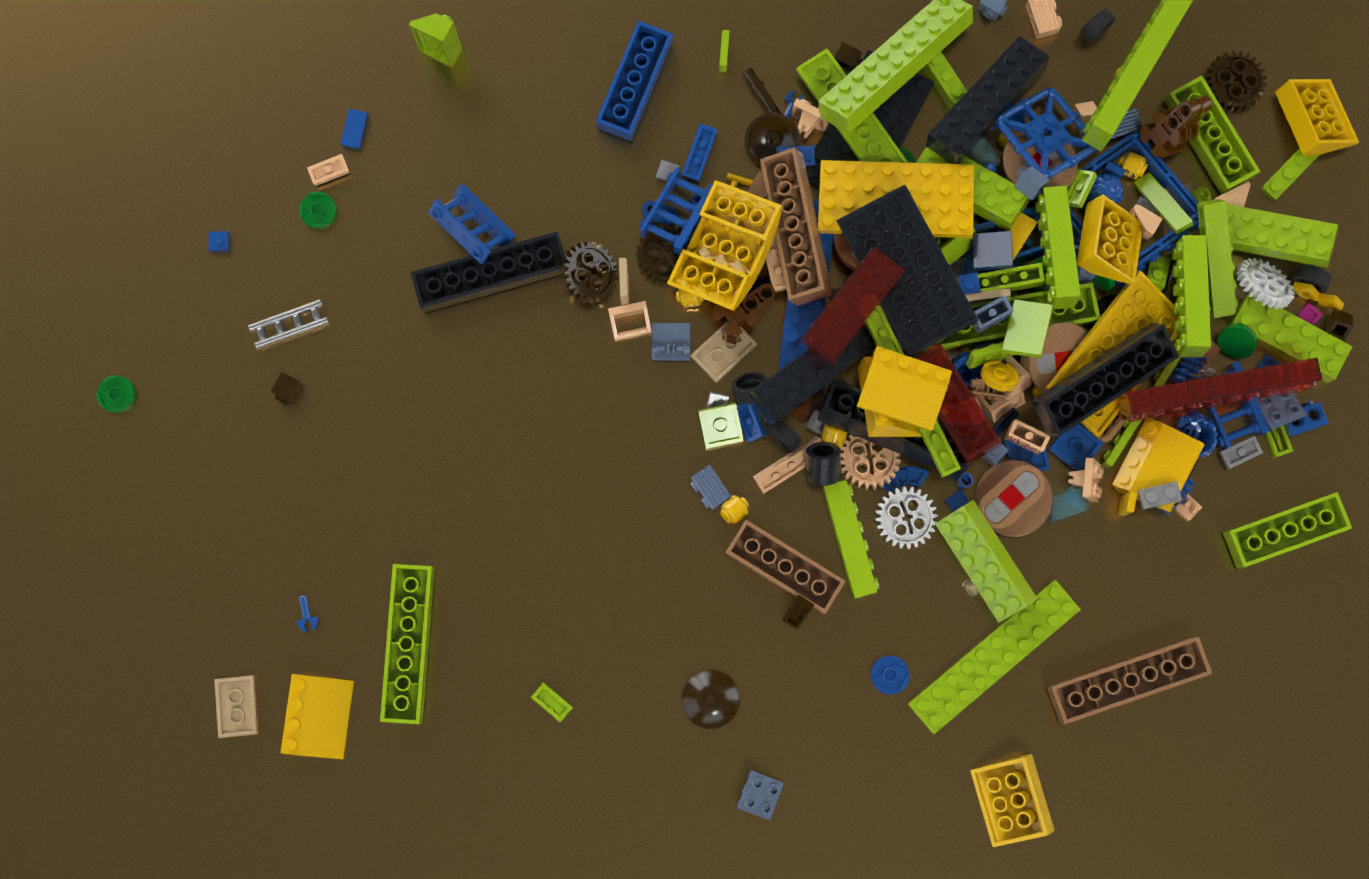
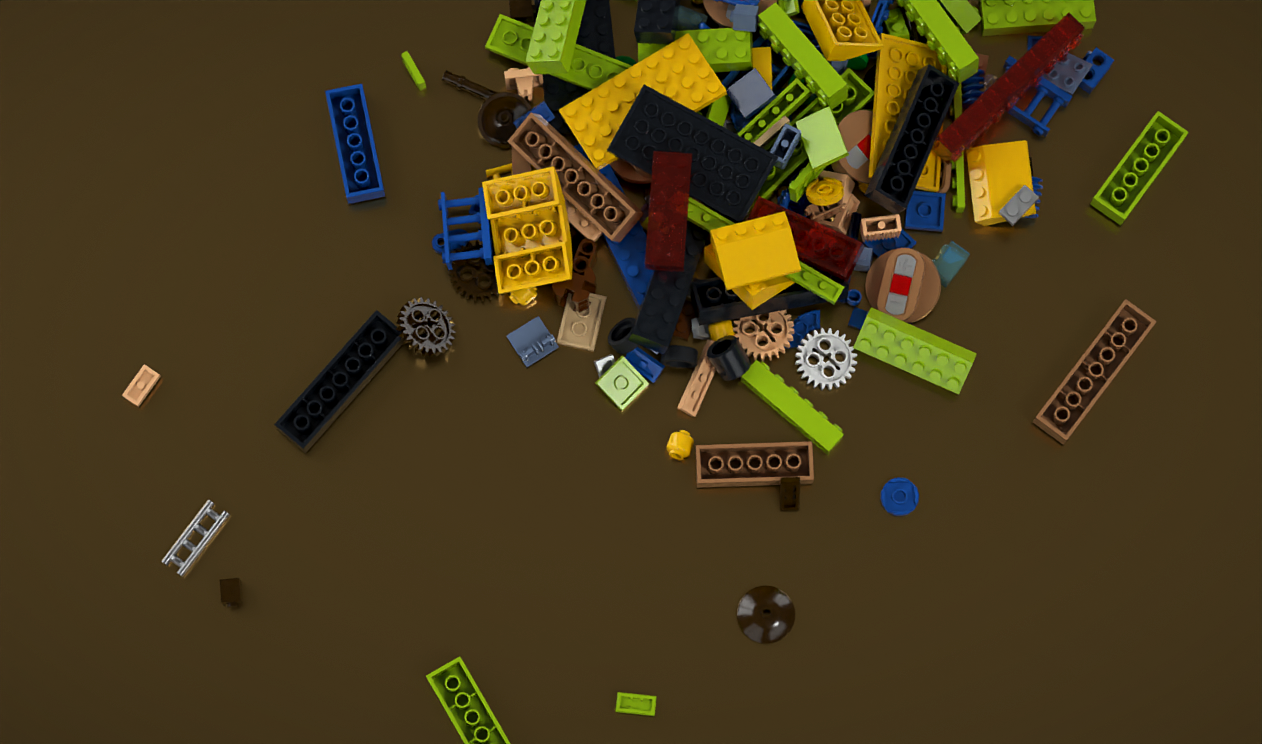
camera: 35 degrees left, 5 degrees down
green tile [96,375,136,414] -> none
blue plate [209,231,229,252] -> none
green tile [298,191,337,229] -> none
blue tile [341,109,368,150] -> none
lime slope [409,13,463,67] -> none
blue fence [428,184,516,265] -> none
light nougat tile [608,301,652,341] -> none
tan tile [619,258,629,306] -> none
light grey tile [656,160,679,182] -> none
blue plate [682,123,718,183] -> none
sand blue brick [690,465,732,511] -> none
sand blue hinge [737,771,784,820] -> none
blue bar [784,90,804,118] -> none
lime plate [908,580,1081,735] -> none
blue plate [958,272,981,294] -> none
clear hinge [964,580,979,597] -> none
yellow slope [970,754,1055,847] -> none
light nougat plate [1068,458,1104,503] -> none
yellow tile [1117,492,1137,516] -> none
blue hair [1175,411,1218,458] -> none
light nougat tile [1175,494,1202,522] -> none
green tile [1218,324,1258,359] -> none
light grey plate [1219,436,1263,470] -> none
lime tile [1265,423,1293,458] -> none

